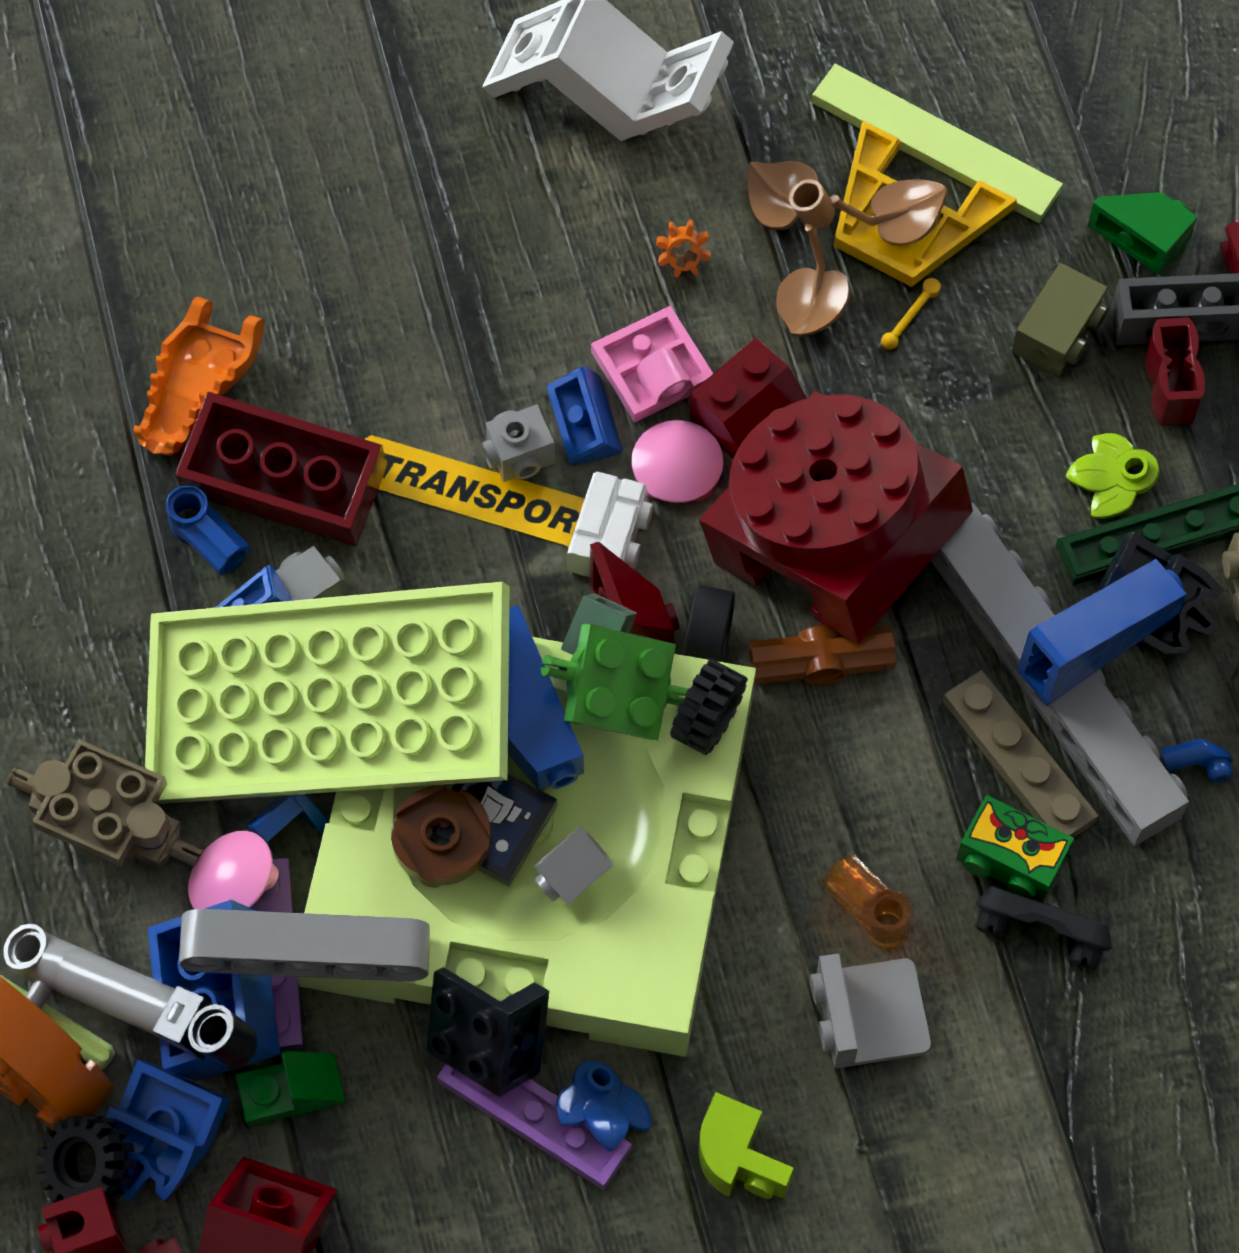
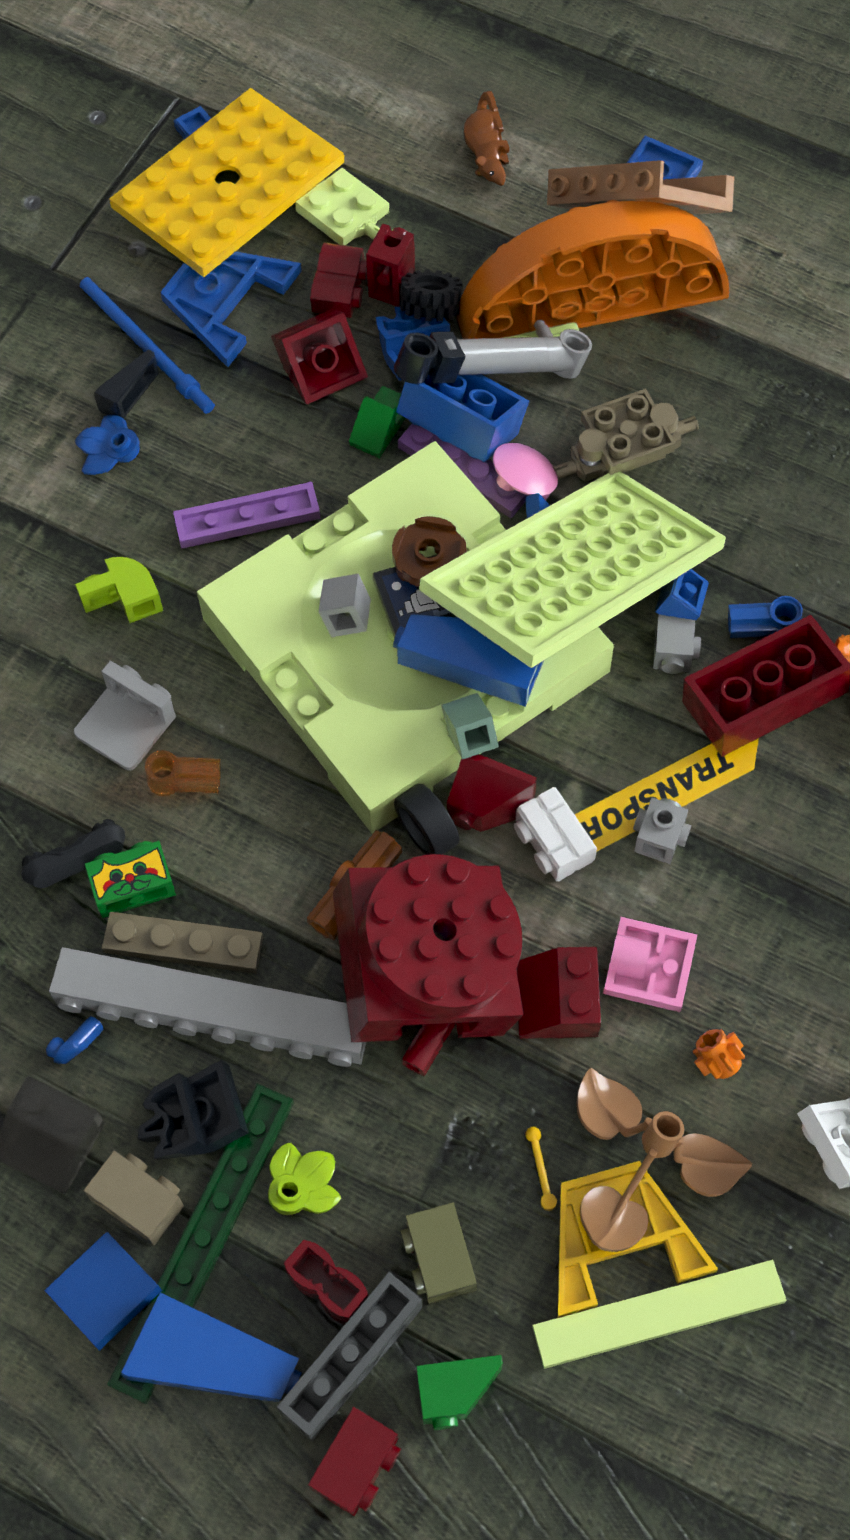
camera: 135 degrees right, 0 degrees up
light grey beam [179,909,430,981] -> none
black bracket [427,967,550,1097] -> none
bright green plate [541,624,688,740] -> none
blue slope [546,366,623,466] -> none
blue plate [556,1060,651,1152] -> none
bright pink dish [632,420,723,503] -> none
black tyre [670,659,748,755] -> none
blue slope [1017,559,1187,706] -> none

